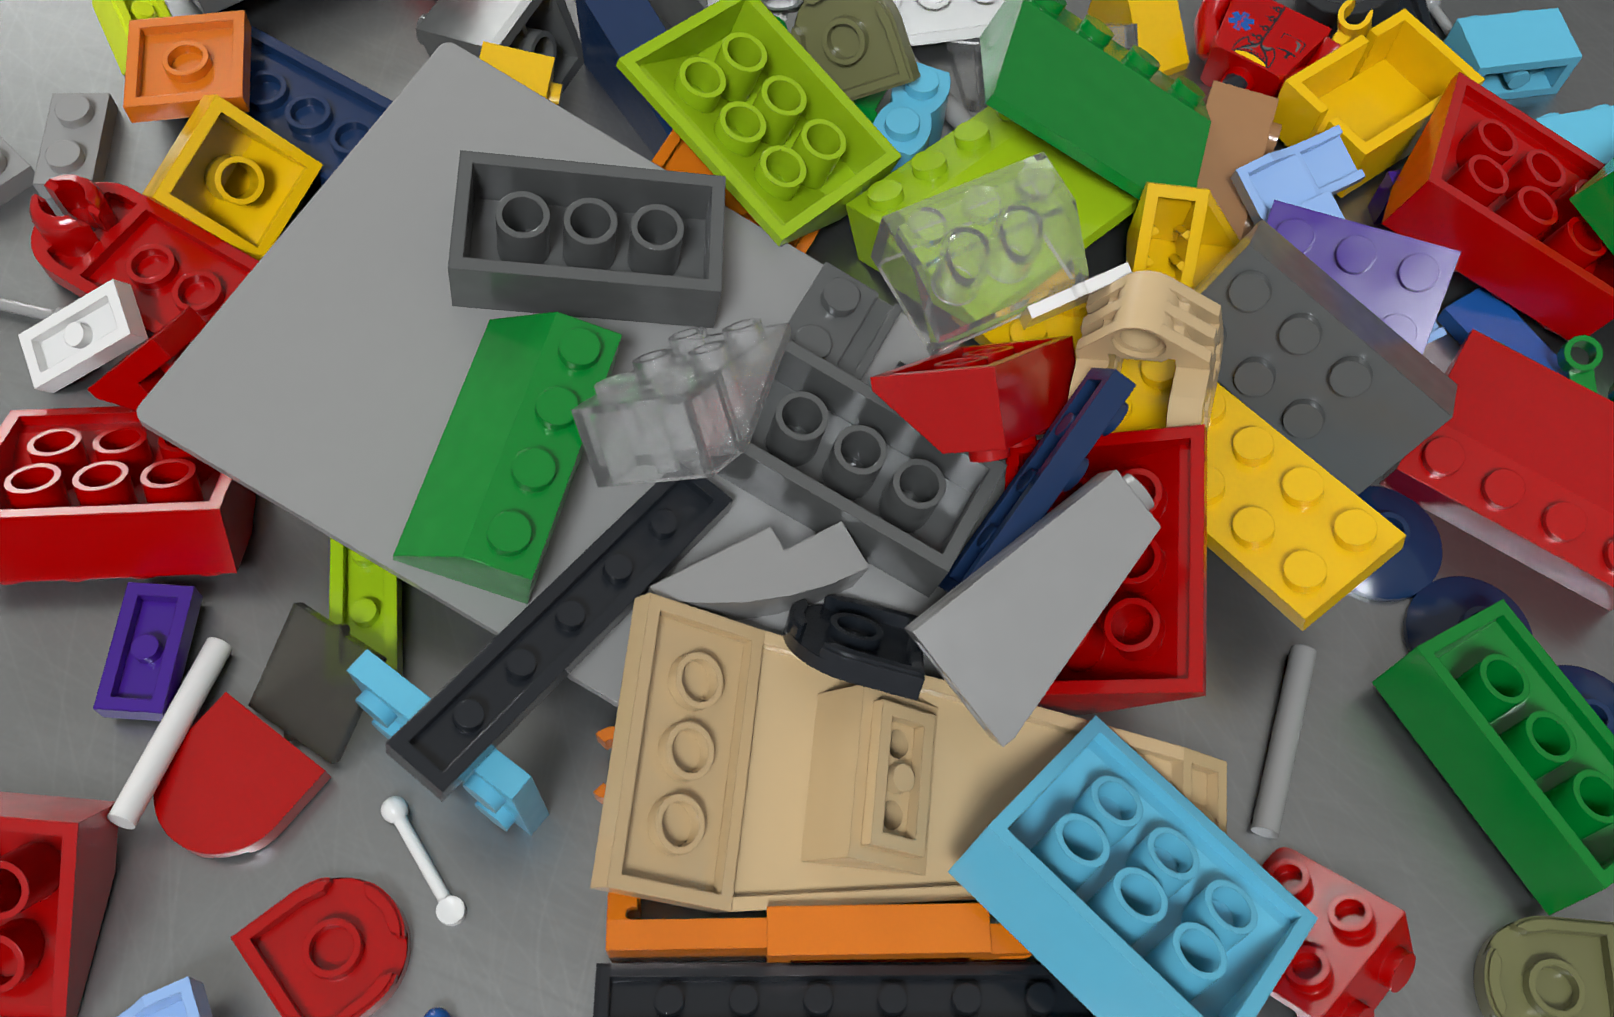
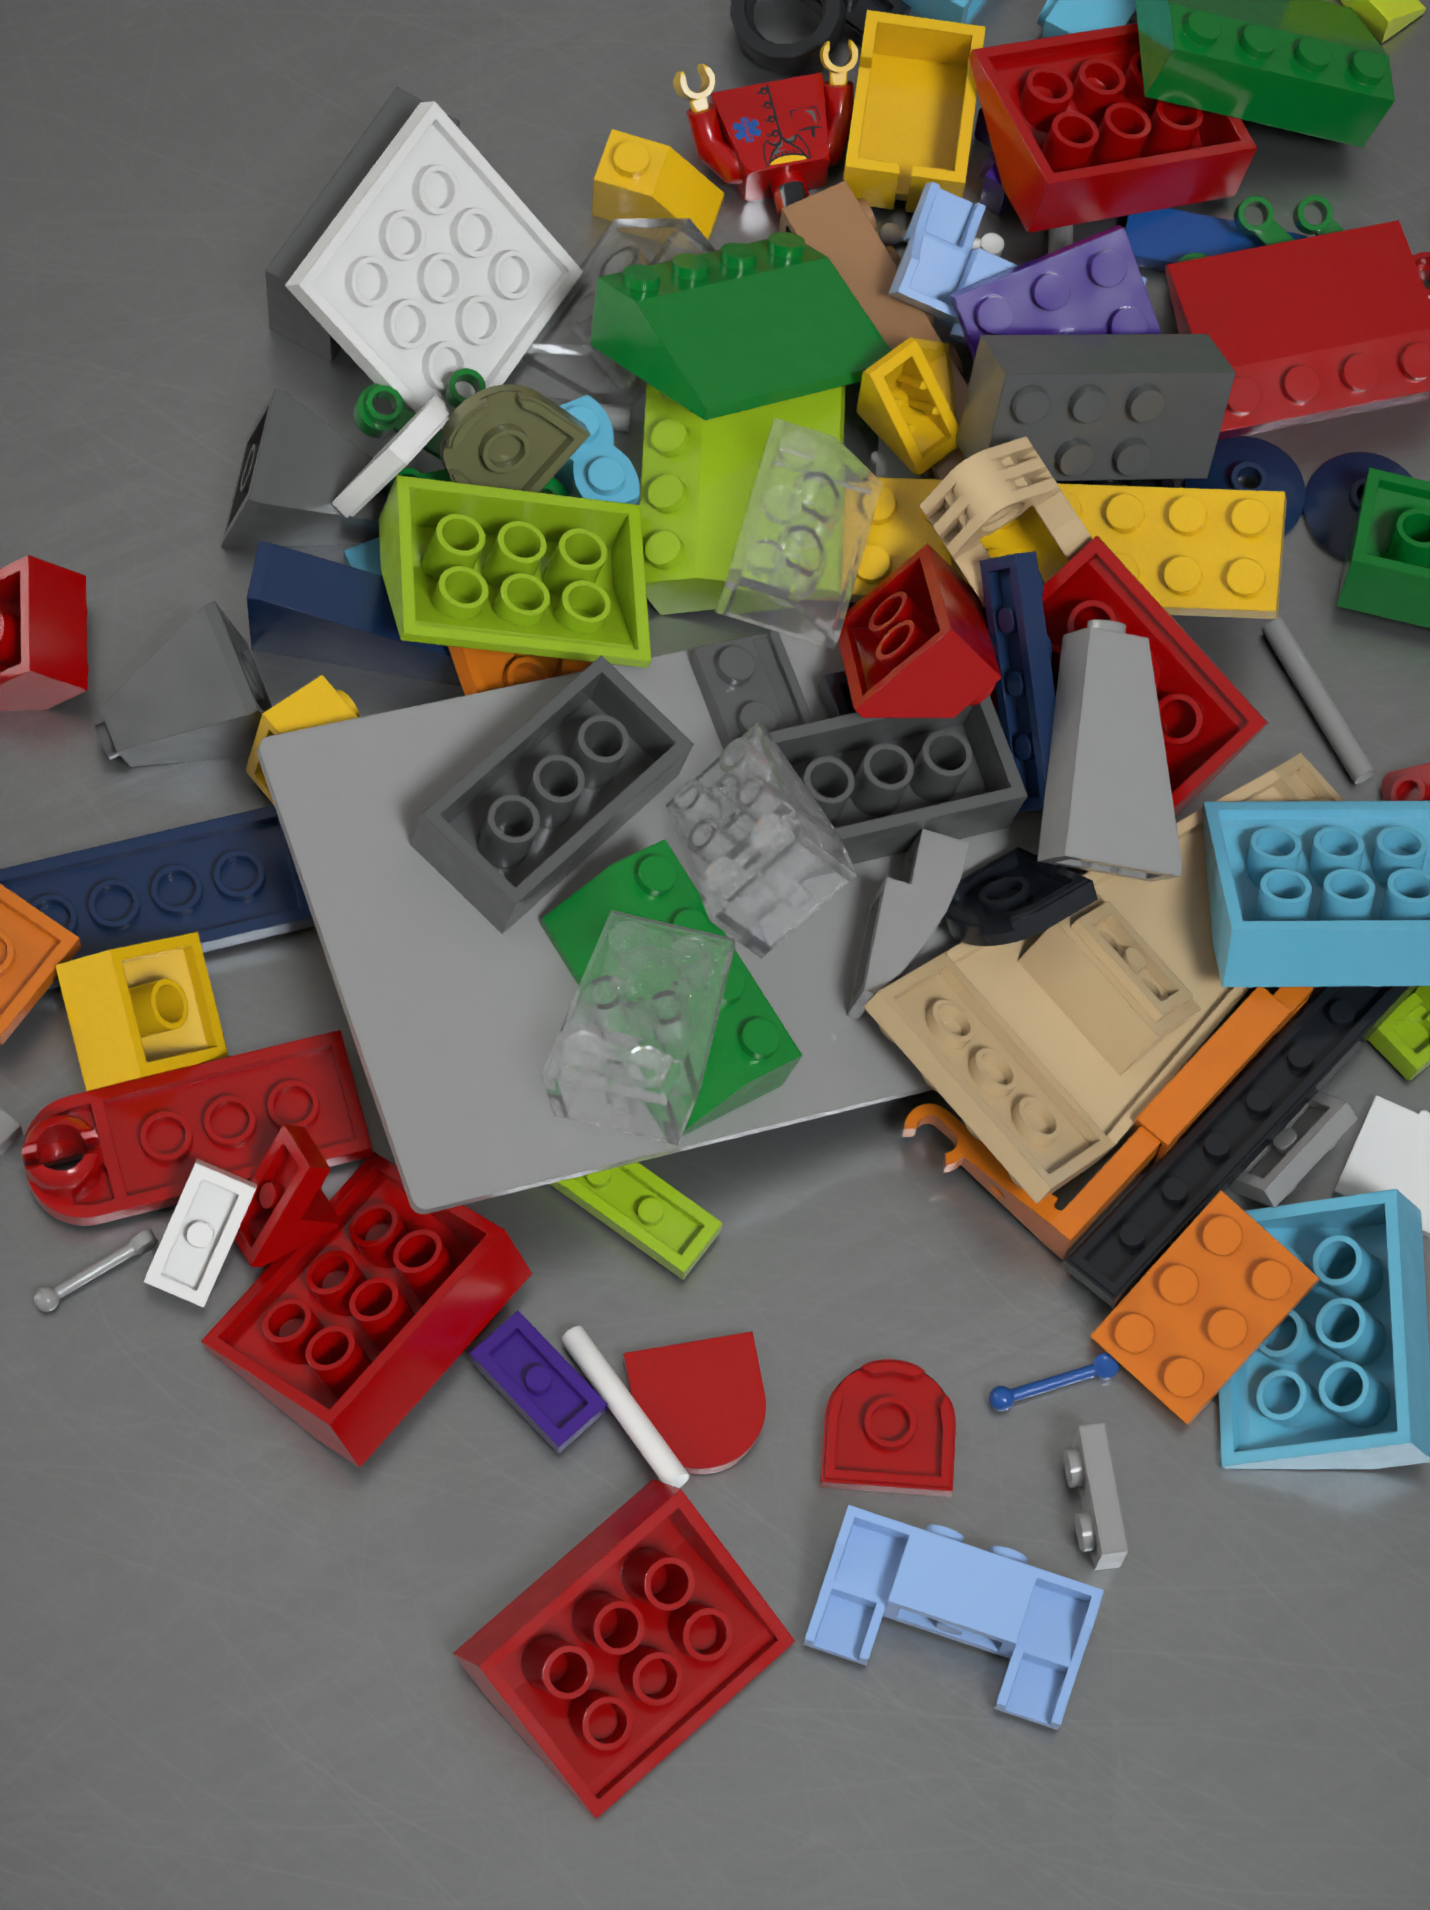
camera: 50 degrees left, 5 degrees up
clear smoke piece [248,602,387,764] -> none
medium azure plate [347,649,549,836] -> none
white hinge [381,796,467,926] -> none
black plate [386,458,733,802] -> none
white piece [1019,262,1133,329] -> none
none -> clear slope [541,910,735,1146]

